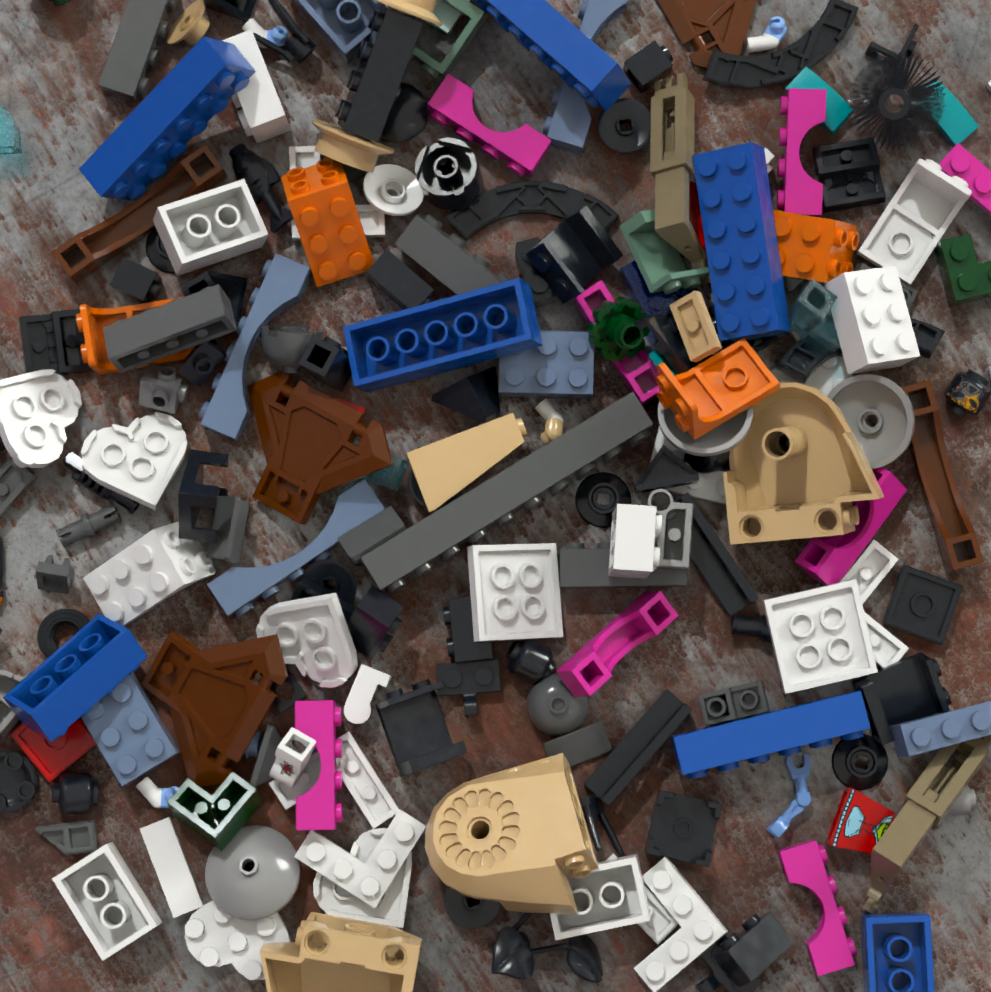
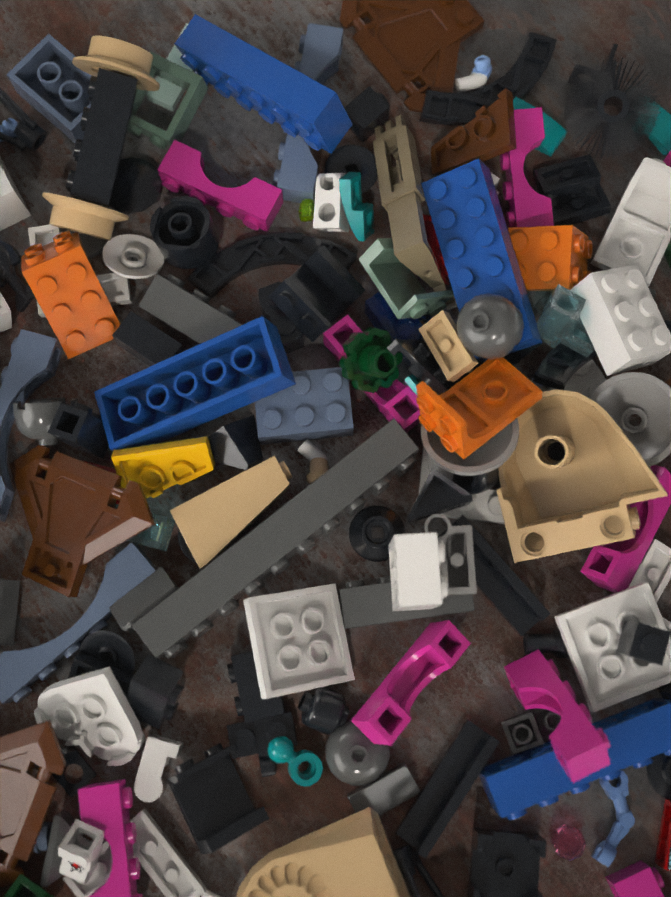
camera: 10 degrees left, 5 degrees down
none -> yellow wing [111,436,215,498]
none -> teal plate [268,736,323,786]
none -> clear neon green hand [298,199,315,222]
none -> white leg [313,173,349,232]
none -> teal slope [339,172,374,241]
none -> reddish brown wing [431,88,517,177]
none -> dark grey cylinder [456,293,524,360]
none -> dark pink arch [504,650,611,783]
none -> clear pink tile [550,824,586,861]
none -> black brick [616,620,671,666]

